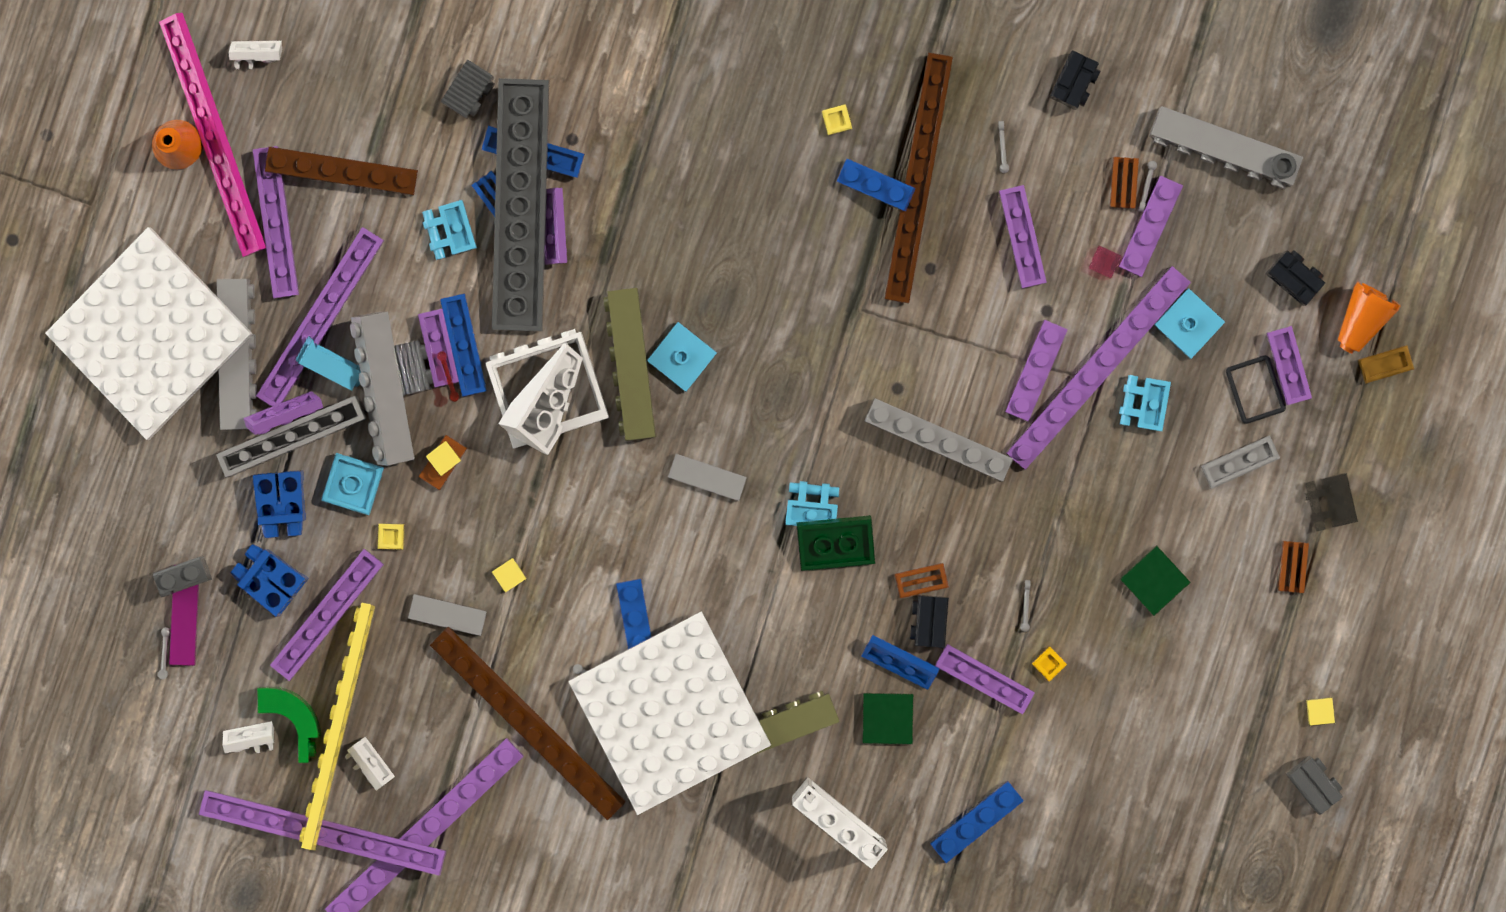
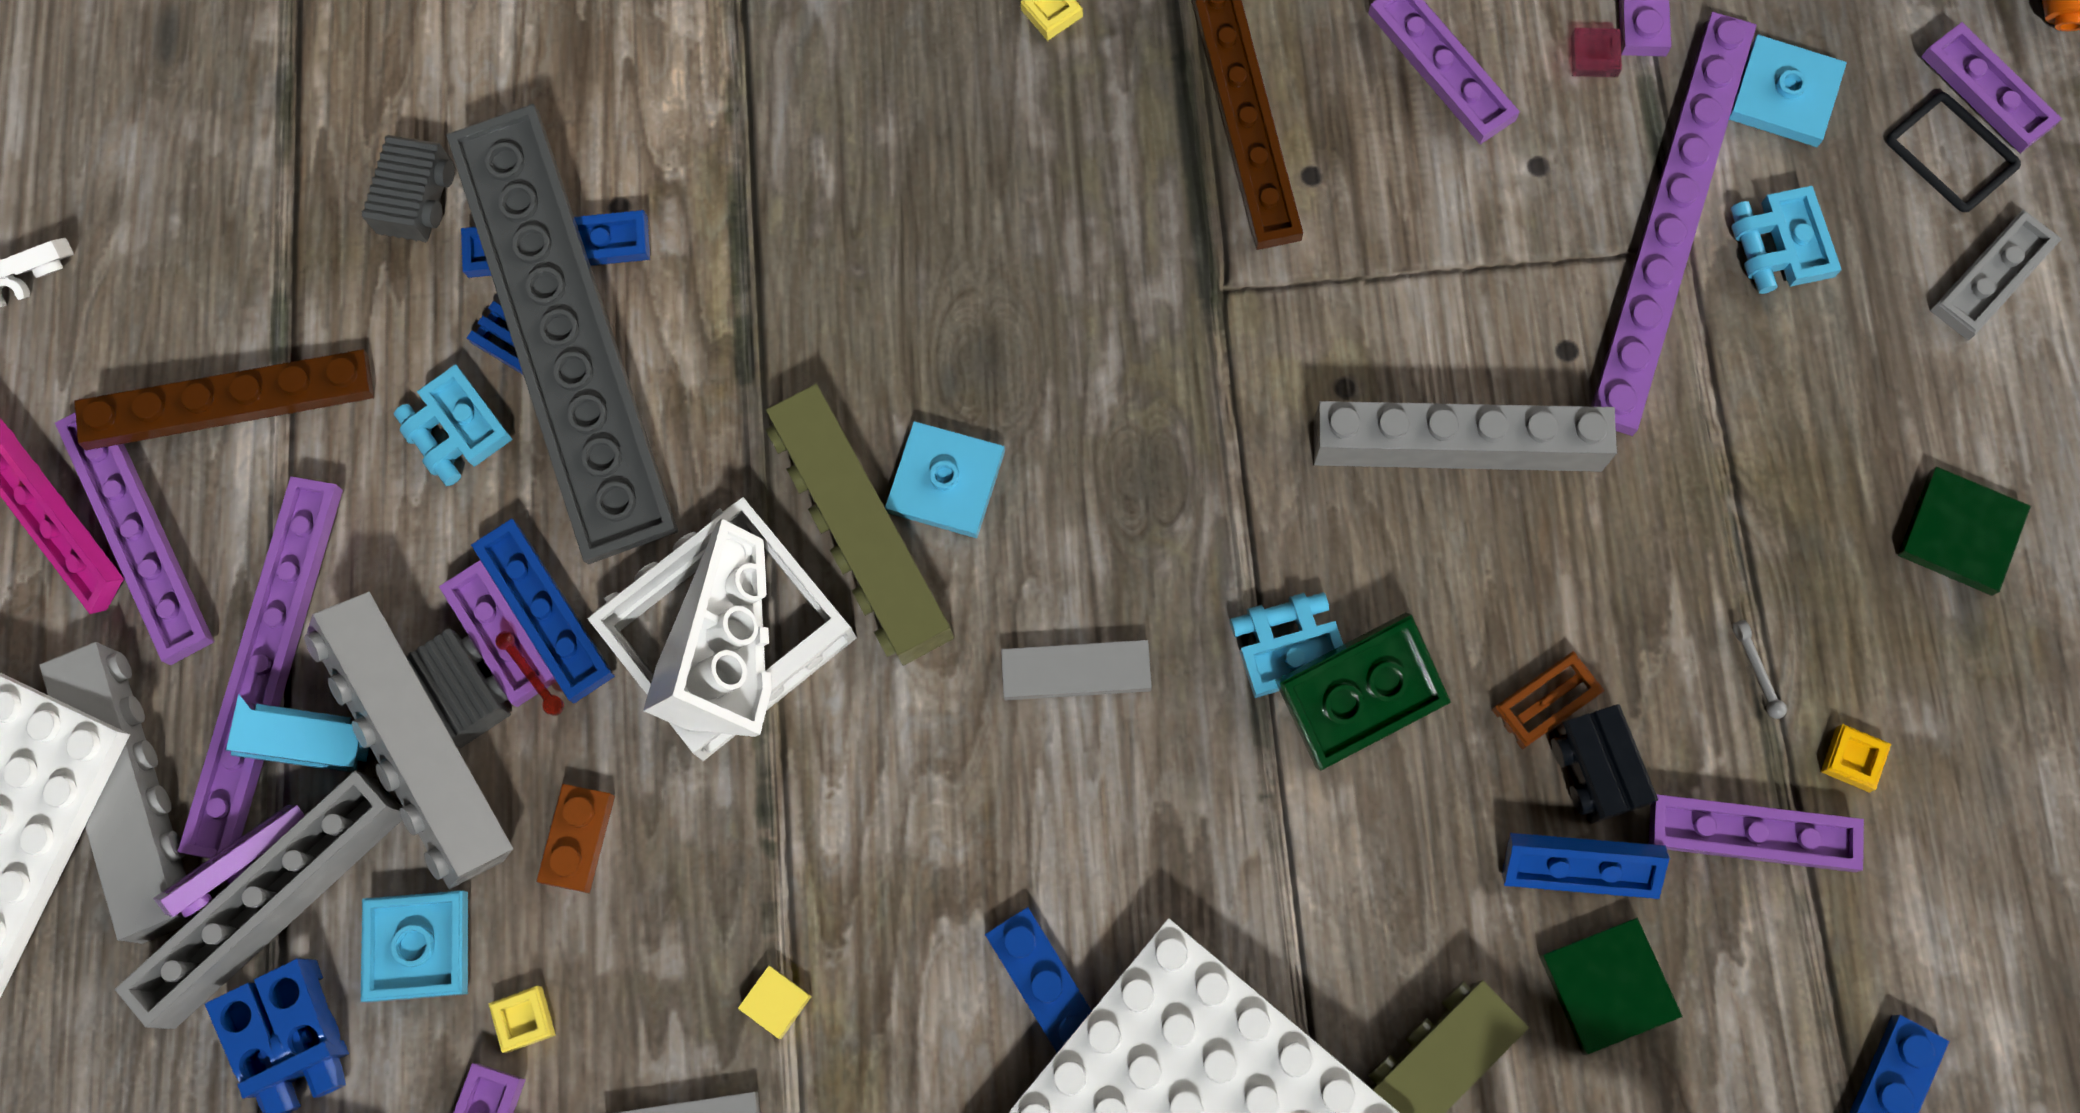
camera: 15 degrees left, 15 degrees down
light yellow tile [426,441,461,476] -> none
medium lavender plate [545,188,567,265] -> none
blue plate [837,159,916,212] -> none
medium lavender plate [1005,320,1068,421] -> none

